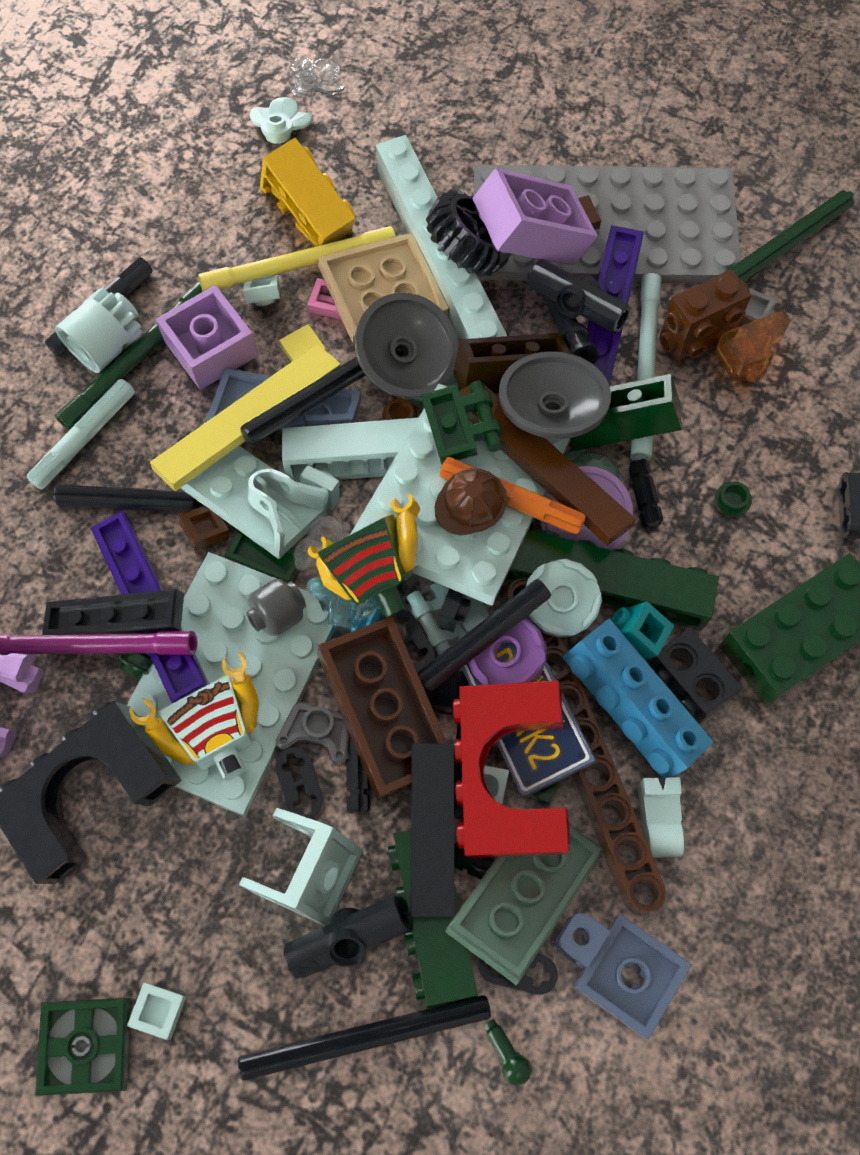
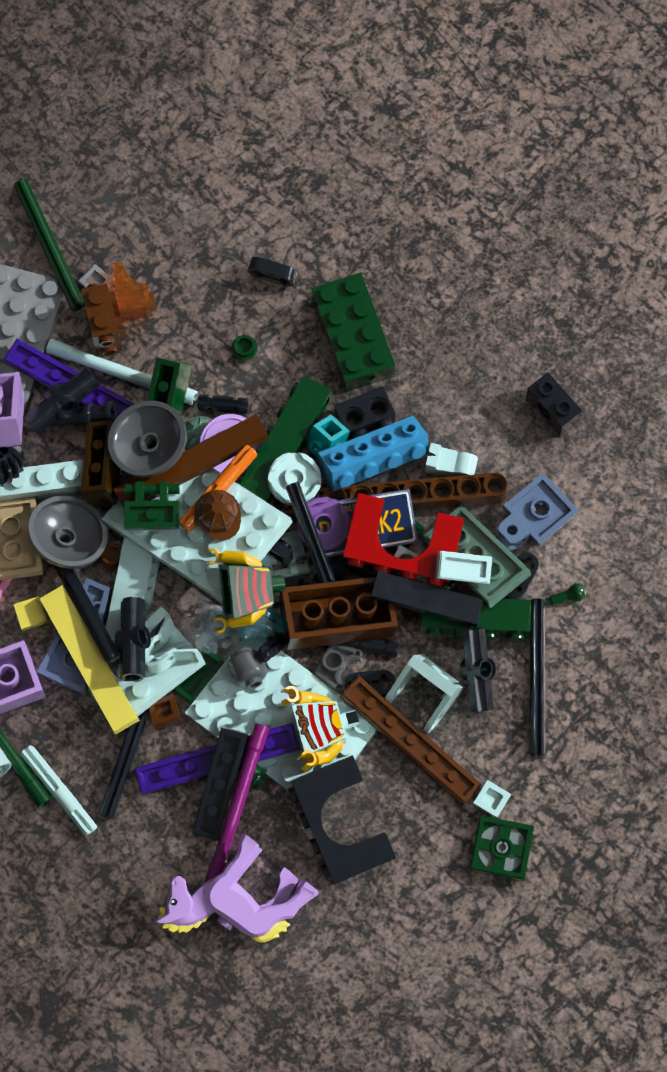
camera: 75 degrees left, 5 degrees up
none -> black piece [115,597,151,682]
none -> black axle [255,633,286,663]
none -> reddish brown tile [340,675,482,806]
none -> light aqua tile [435,551,492,584]
none -> black brick [526,372,582,437]

